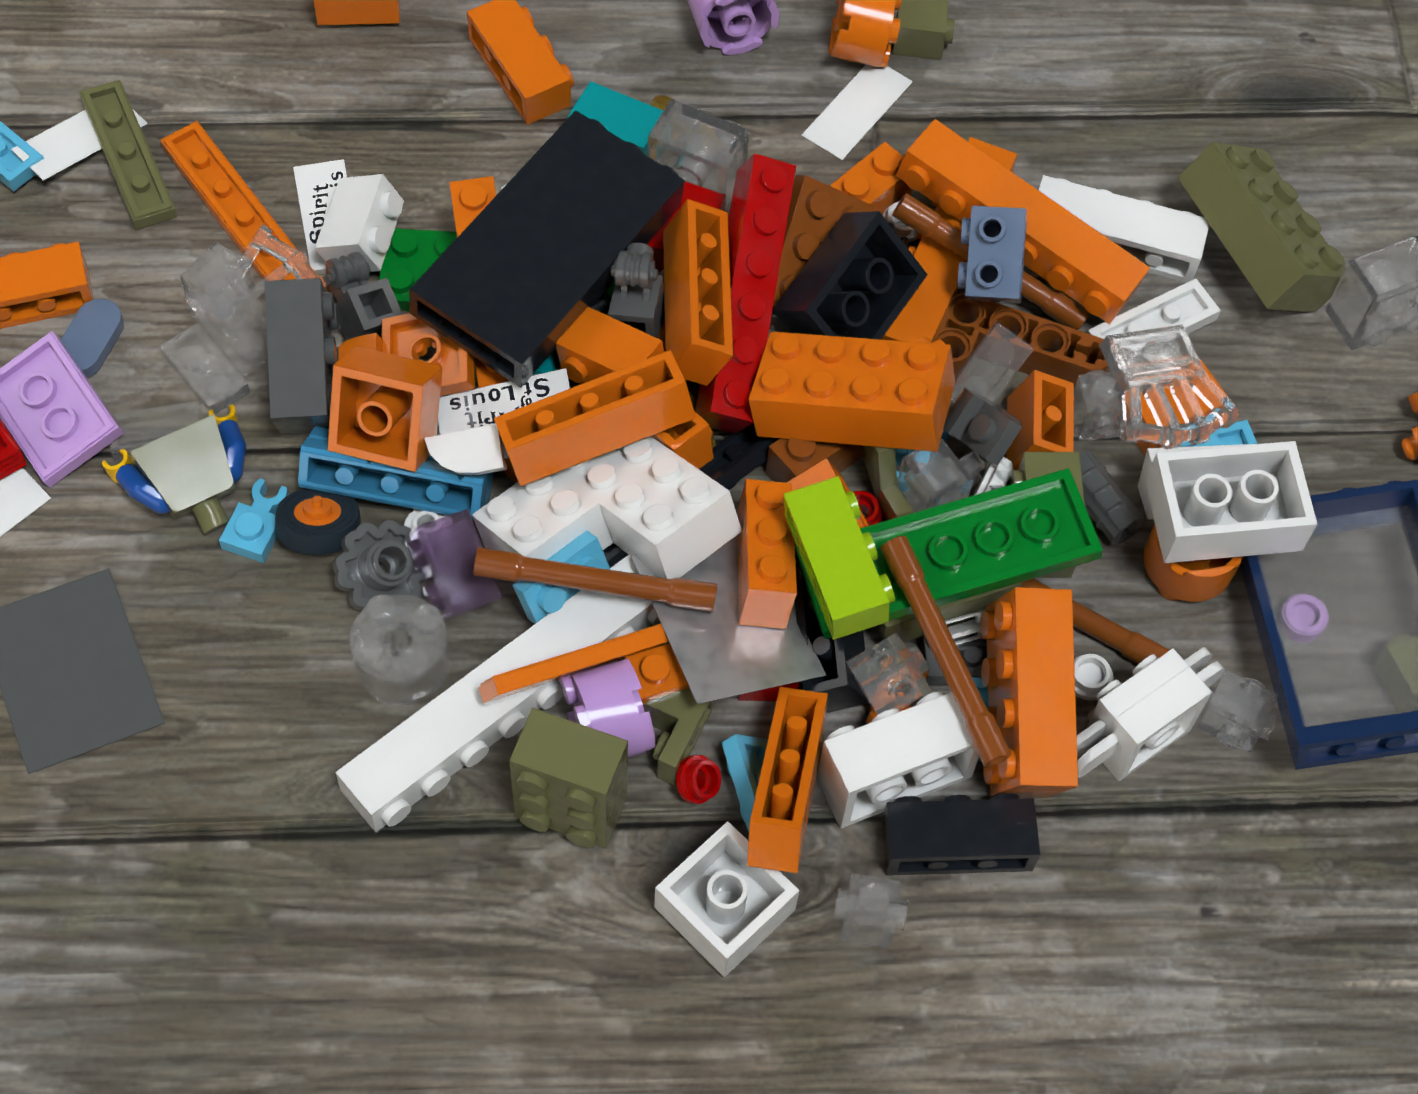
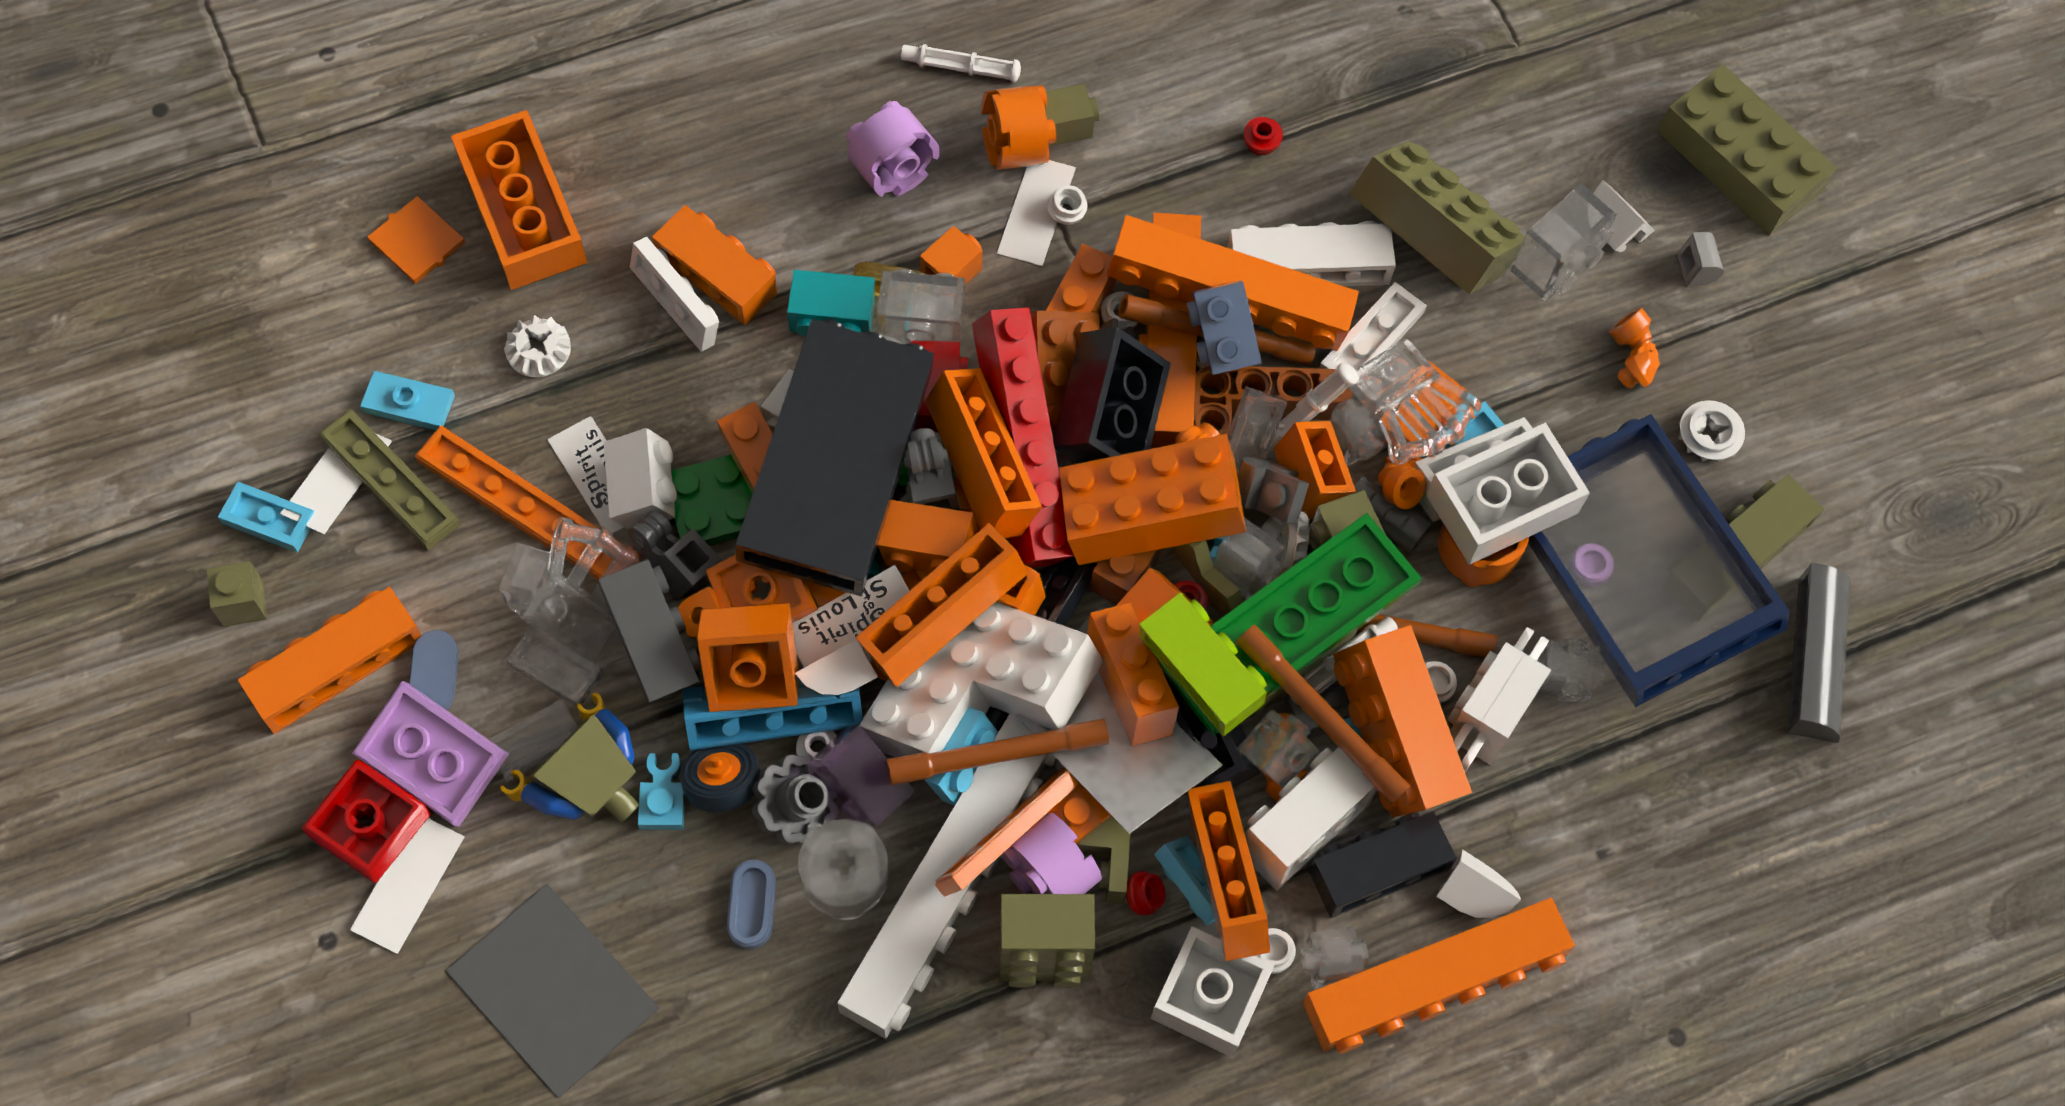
camera: 20 degrees left, 5 degrees up
none -> medium azure plate [360,371,455,430]
none -> white gear [504,315,571,377]
none -> white plate [630,237,719,352]
none -> sand blue tile [727,860,776,950]
none -> orange brick [920,225,983,300]
none -> white plate [1047,185,1087,225]
none -> red plate [1243,117,1283,155]
none -> white plate [1256,928,1296,974]
none -> white piece [1260,363,1358,451]
none -> orange brick [1302,897,1575,1054]
none -> orange arm [1378,451,1426,509]
none -> white brick [1436,849,1521,918]

